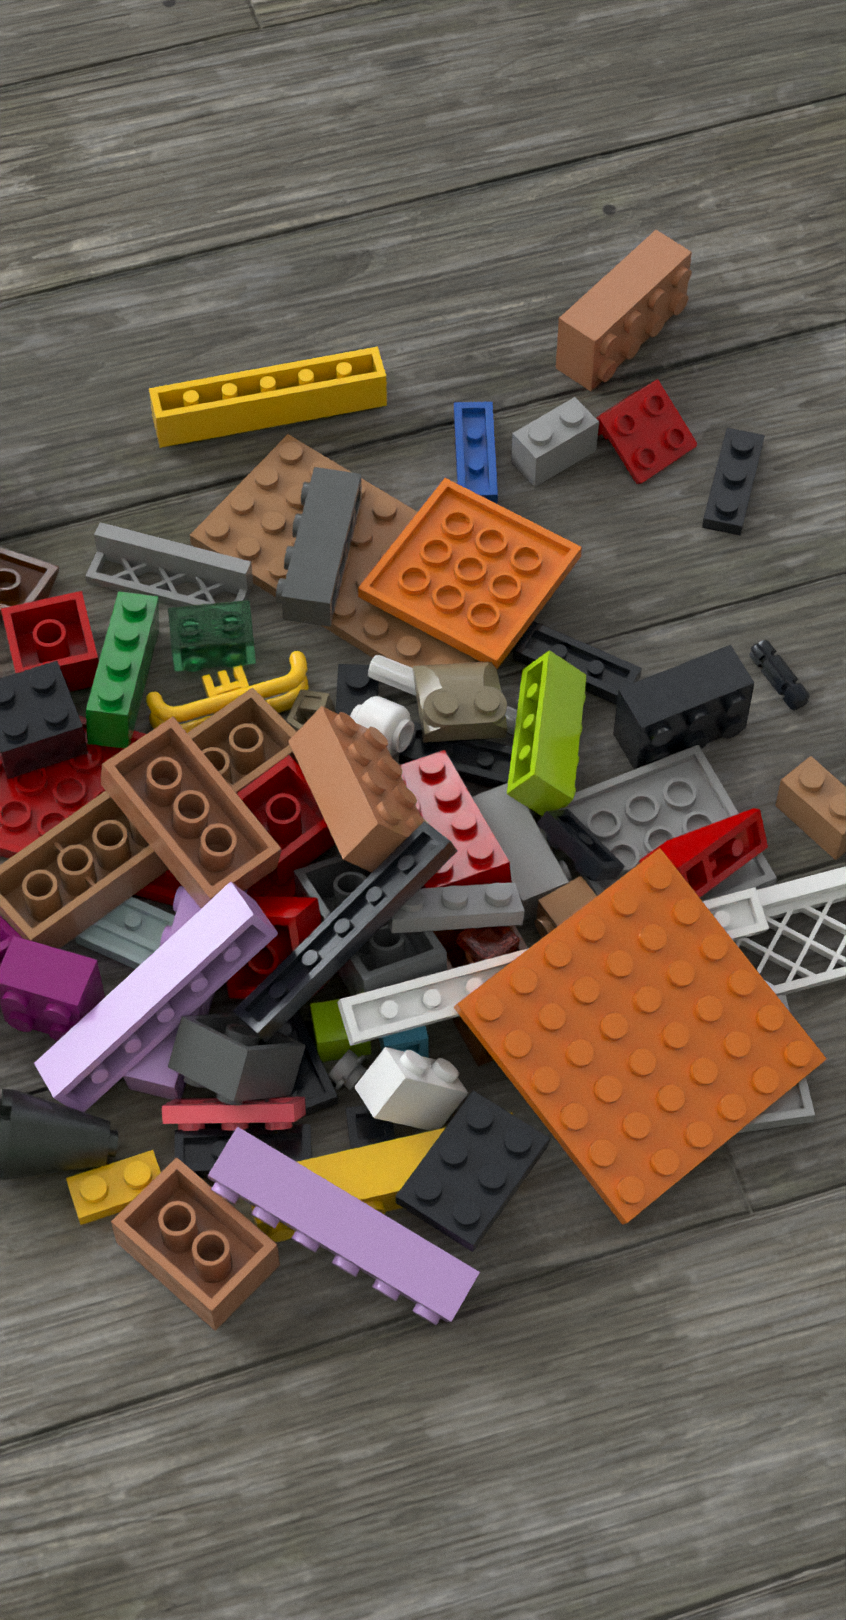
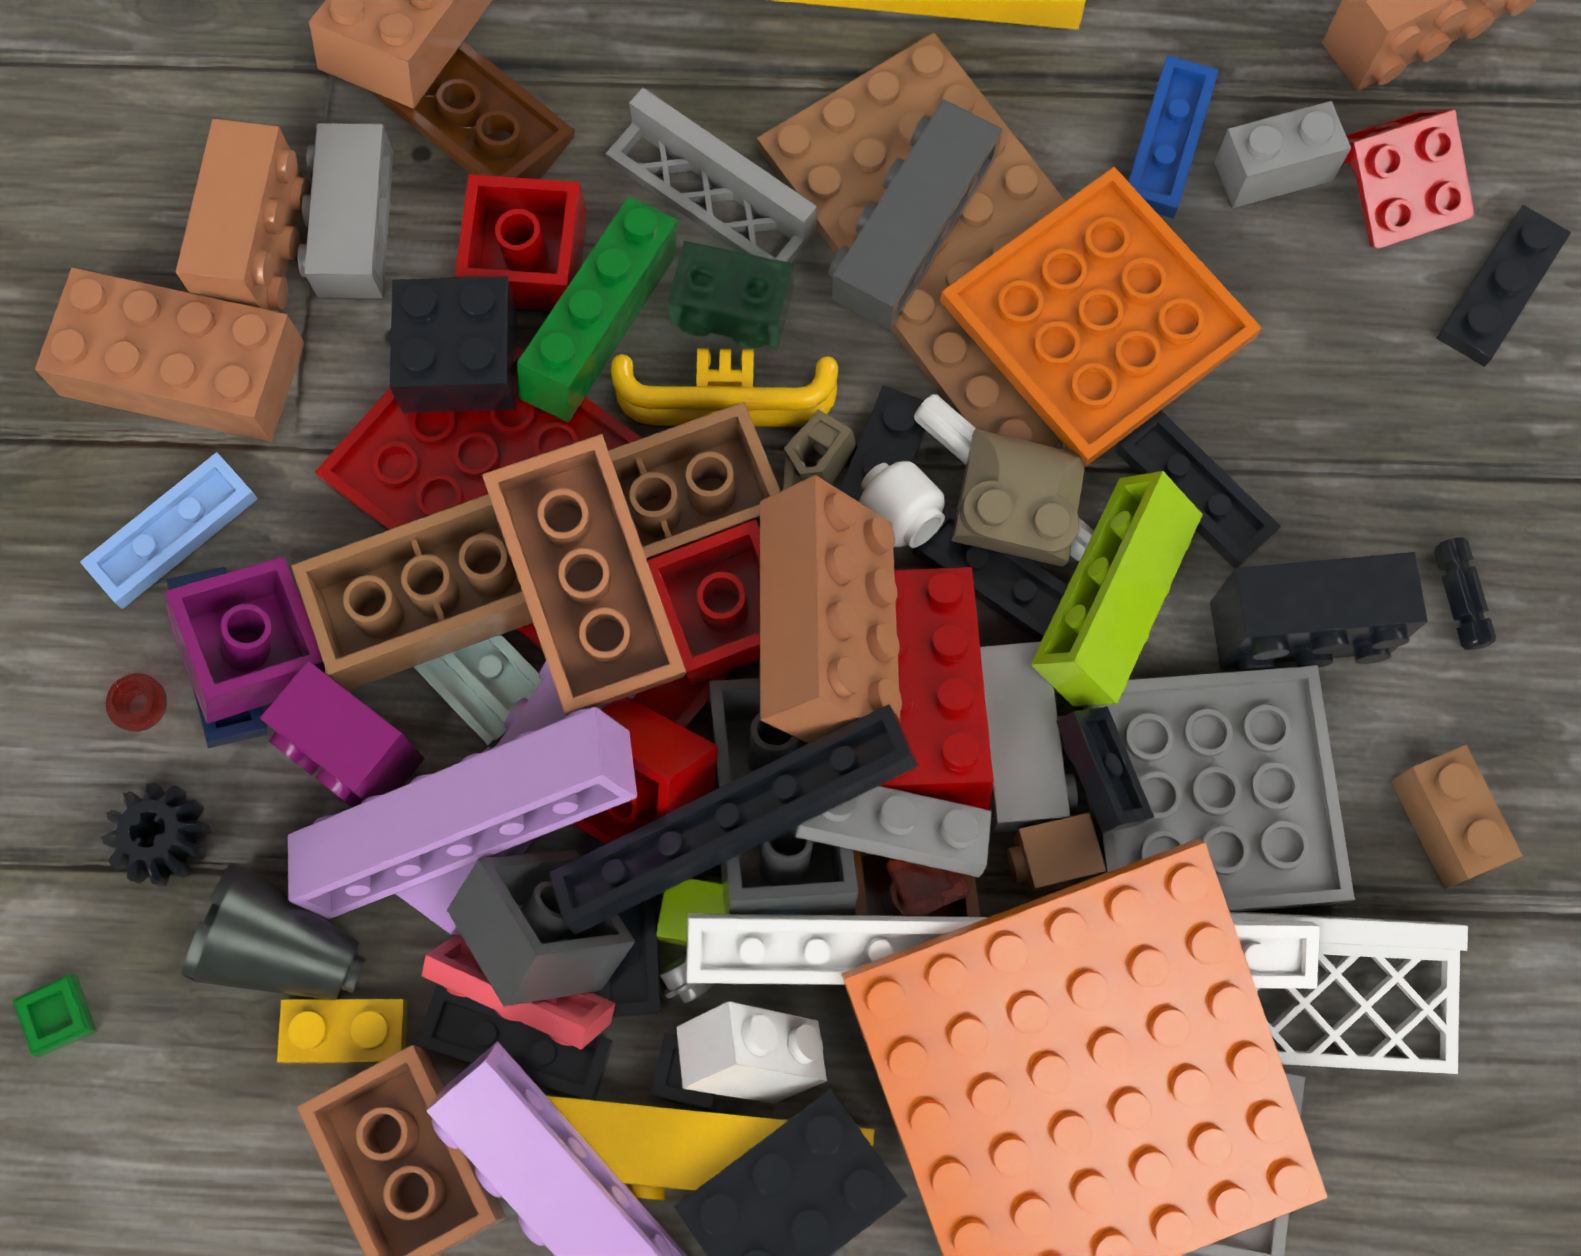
camera: 20 degrees right, 15 degrees up
red slope [639,808,768,898] -> none

